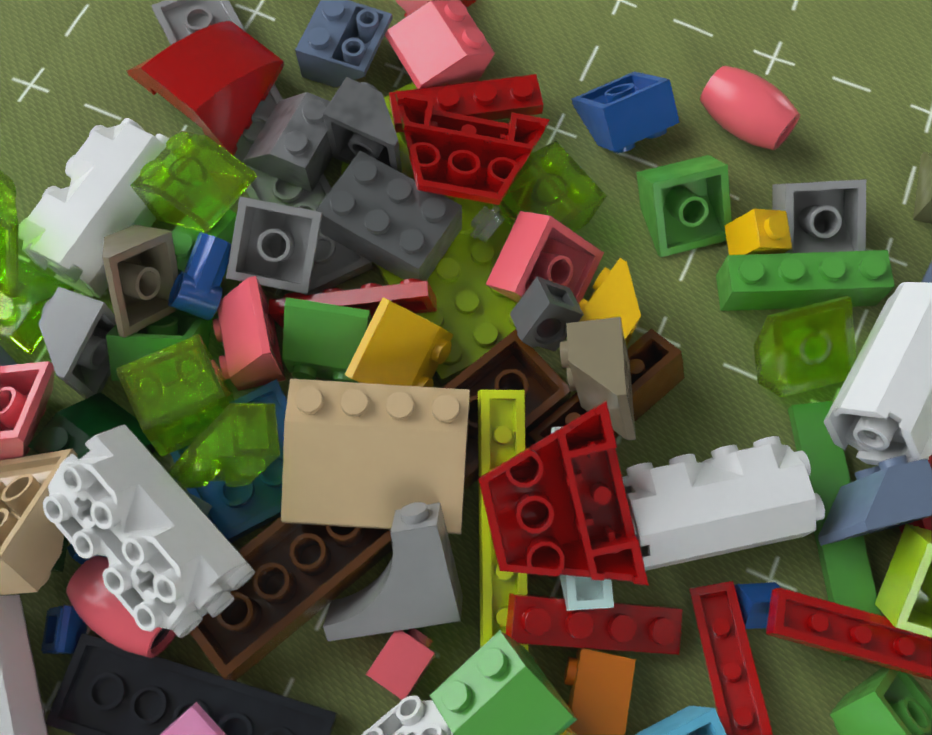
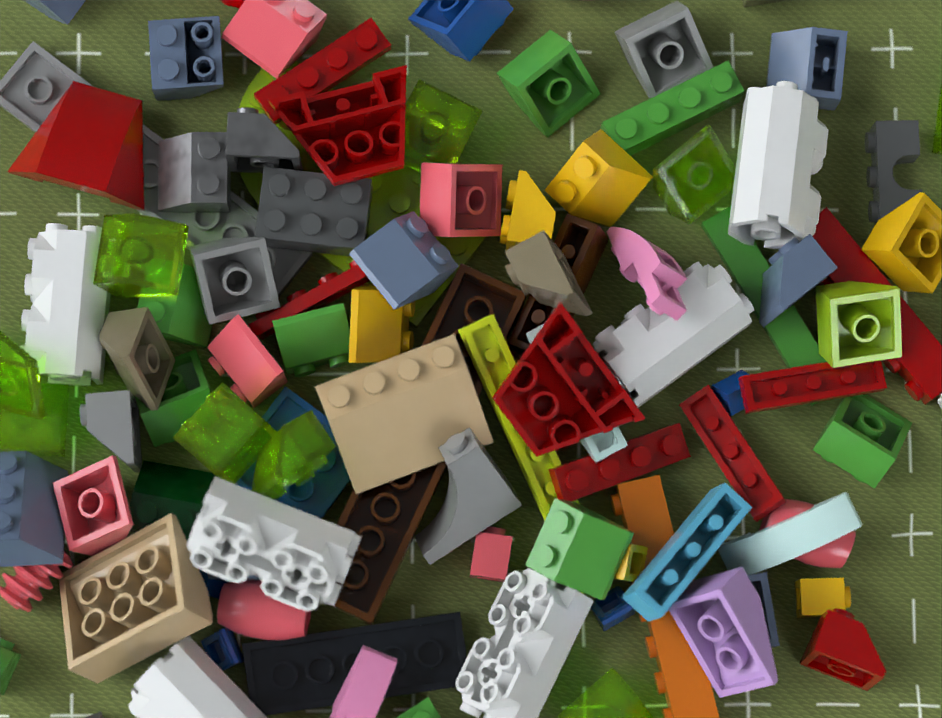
camera: 30 degrees left, 10 degrees up
blue piece [168,232,232,321] -> none
clear plate [470,205,505,243] -> none
dark grey brick [510,276,584,351] -> none
yellow brick [724,209,792,255] -> none
none -> sand blue slope [349,211,459,310]
none -> yellow slope [544,129,653,227]
none -> bright pink slope [606,227,687,320]

